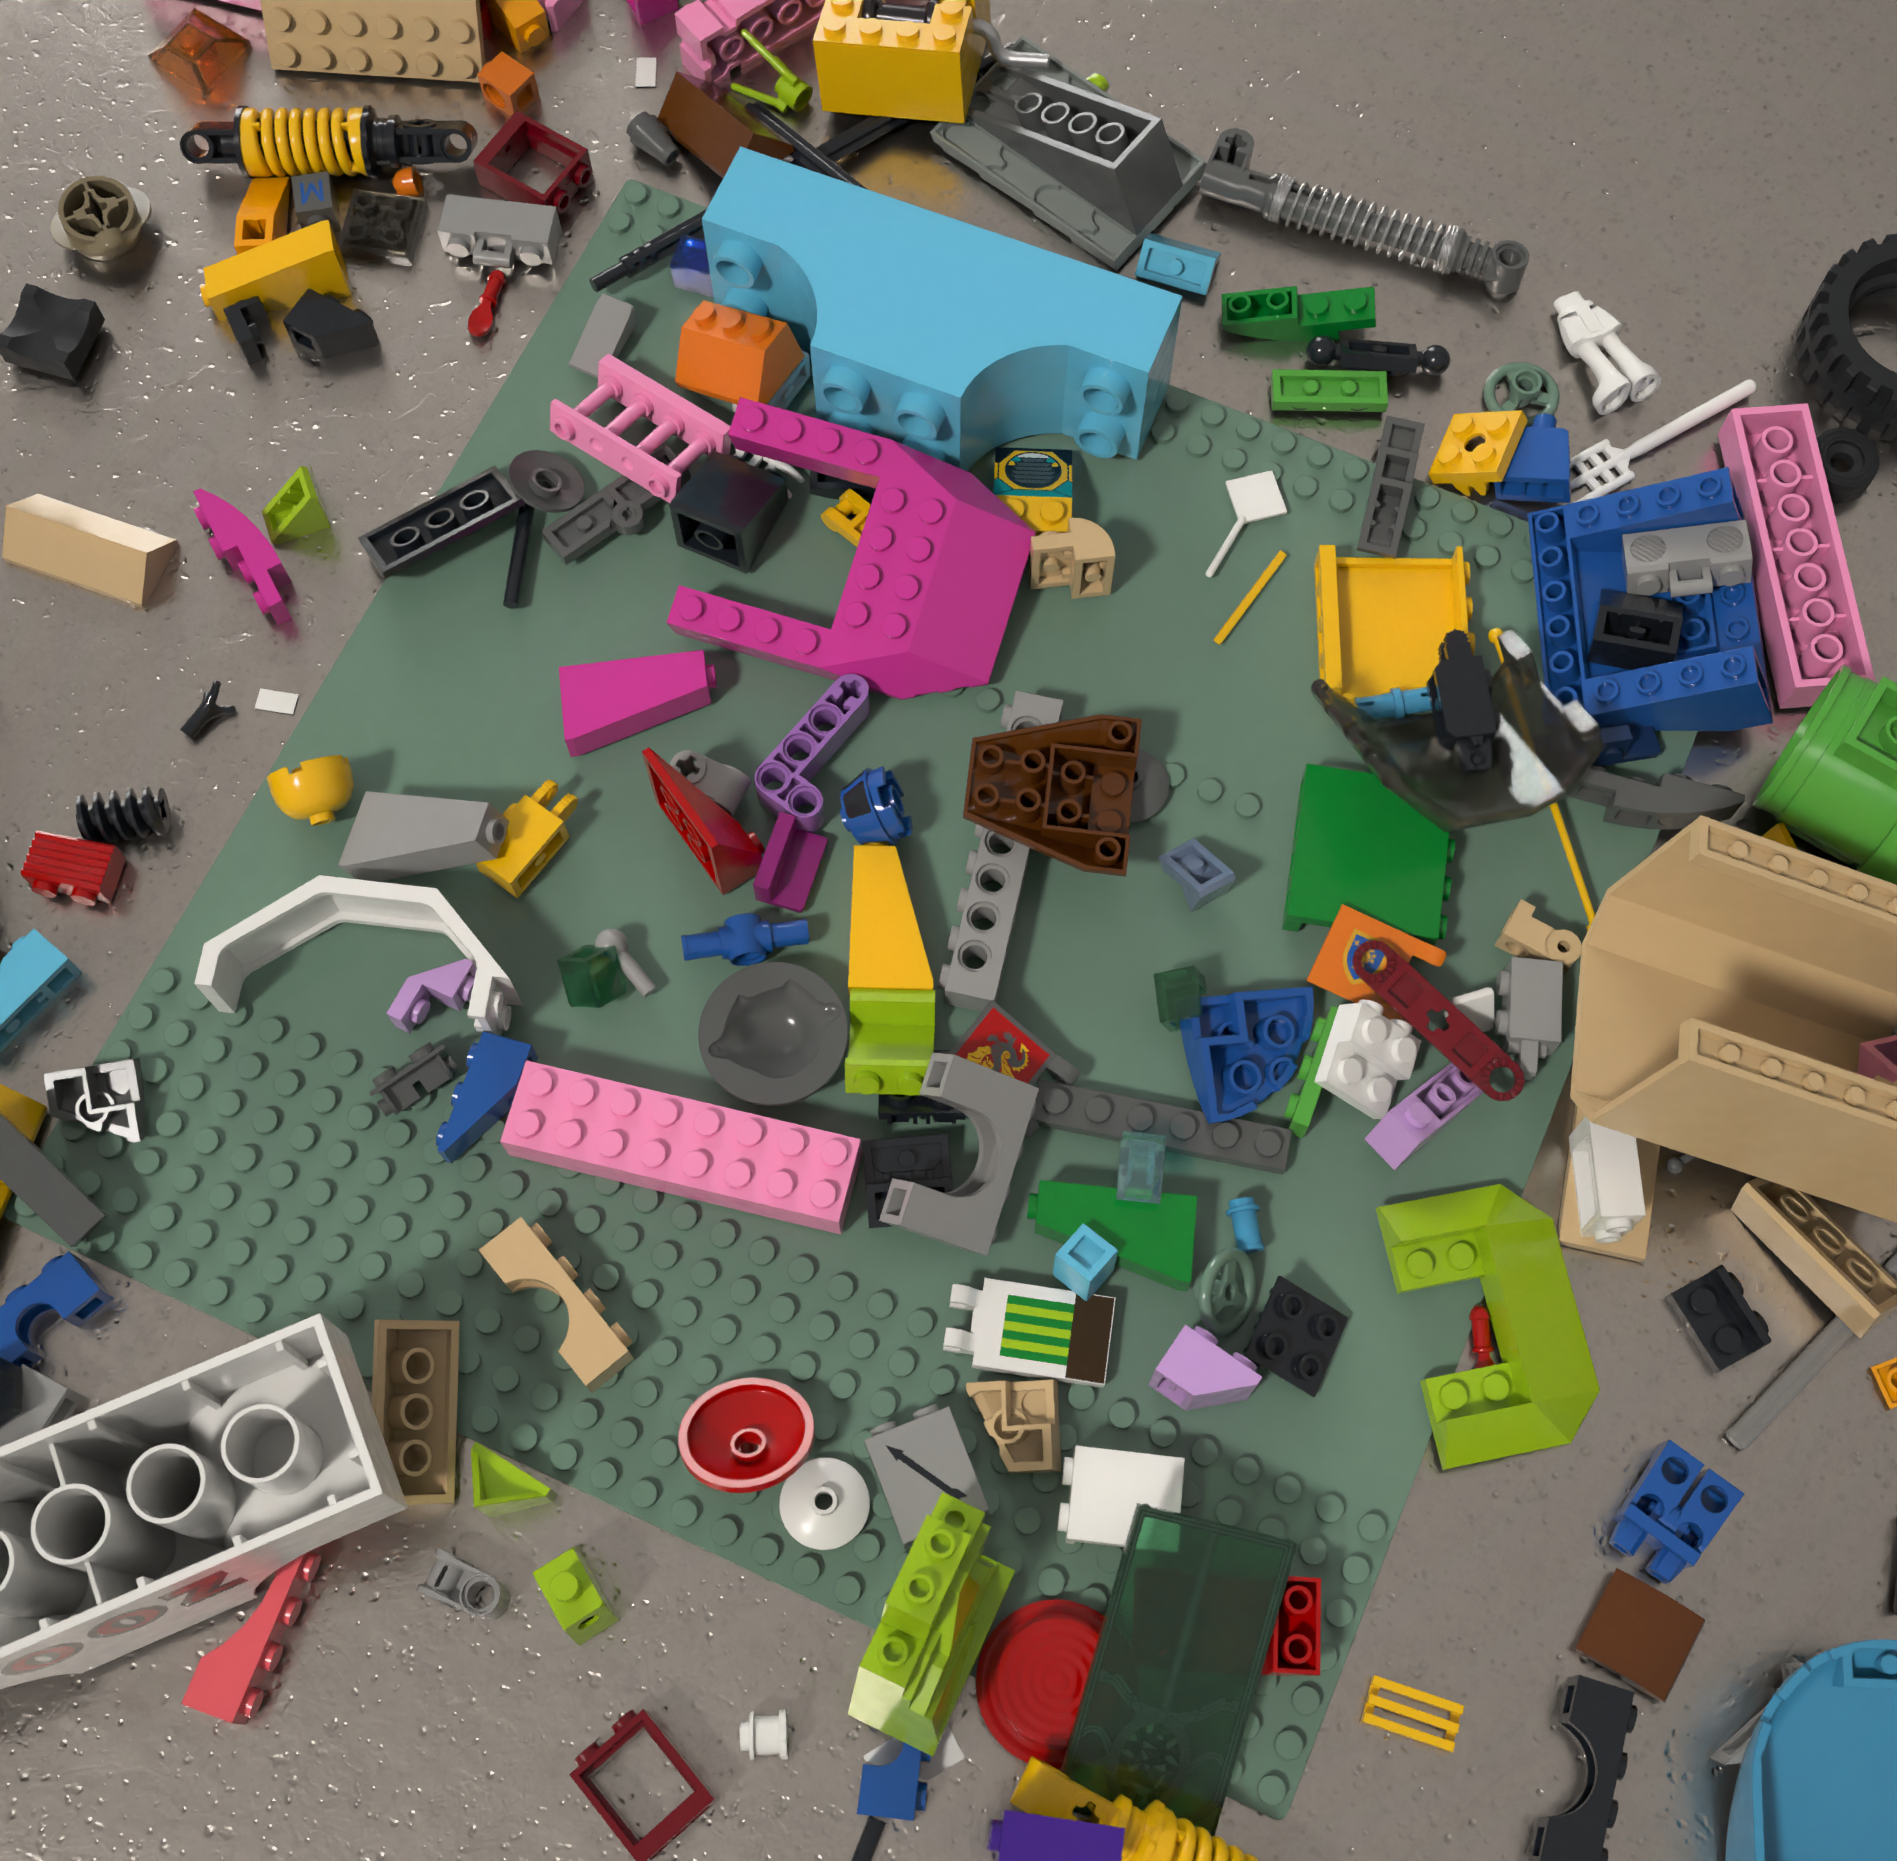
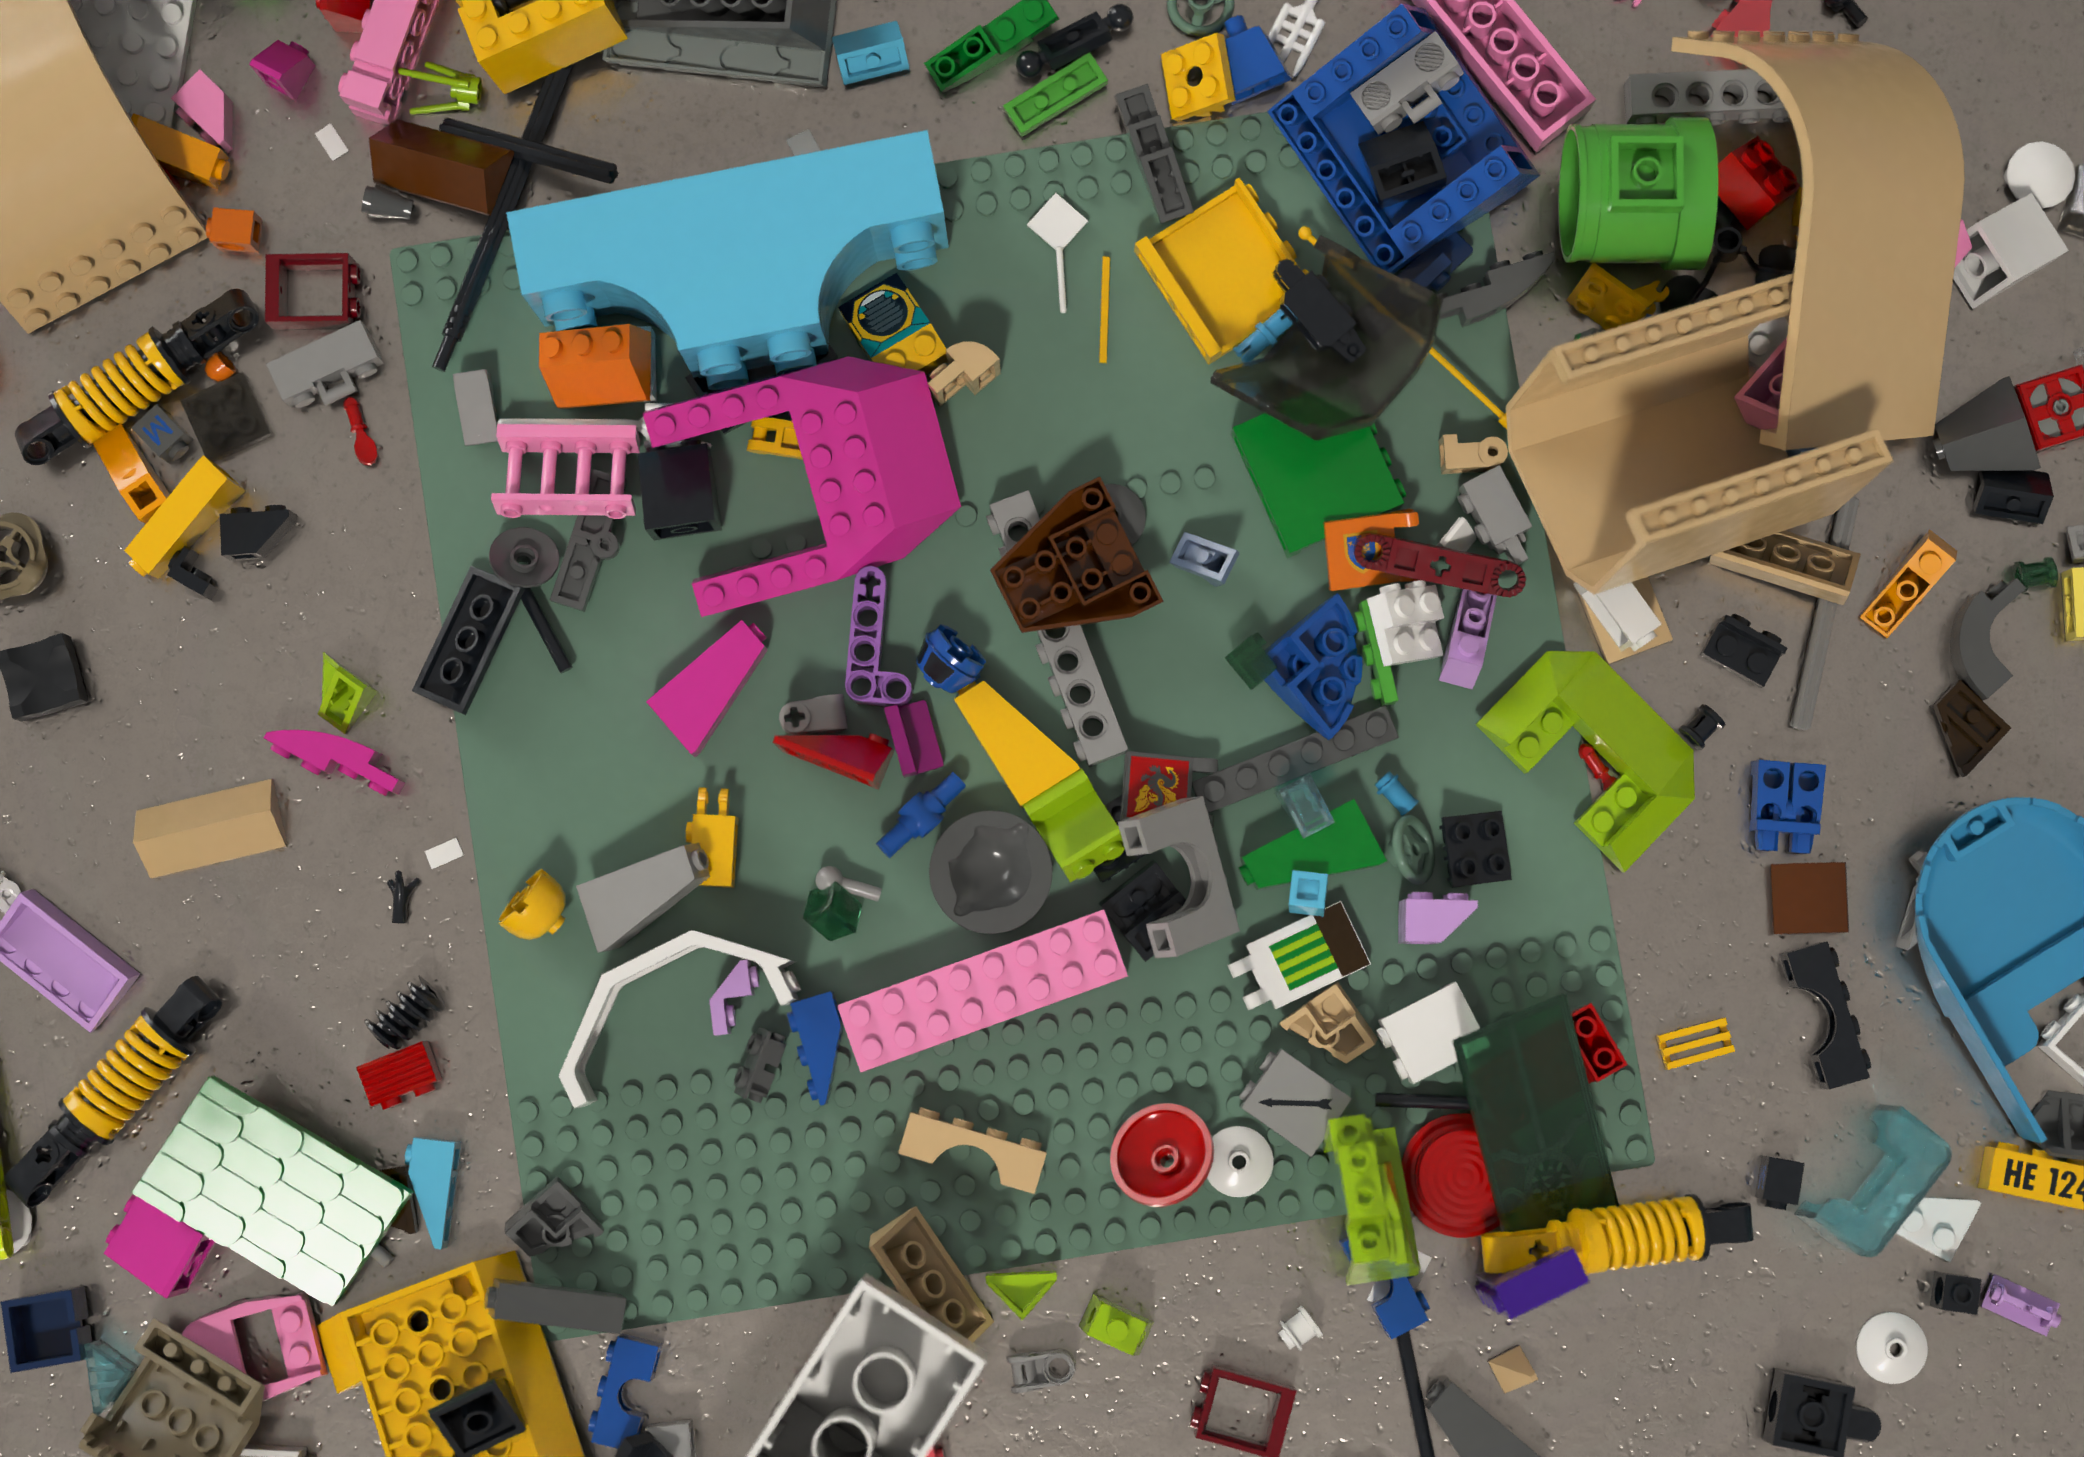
camera: 30 degrees left, 15 degrees up
clear blue brick [670,234,714,298] -> none
none -> black bar [1375,1093,1482,1110]
none -> black bush [1678,704,1726,750]

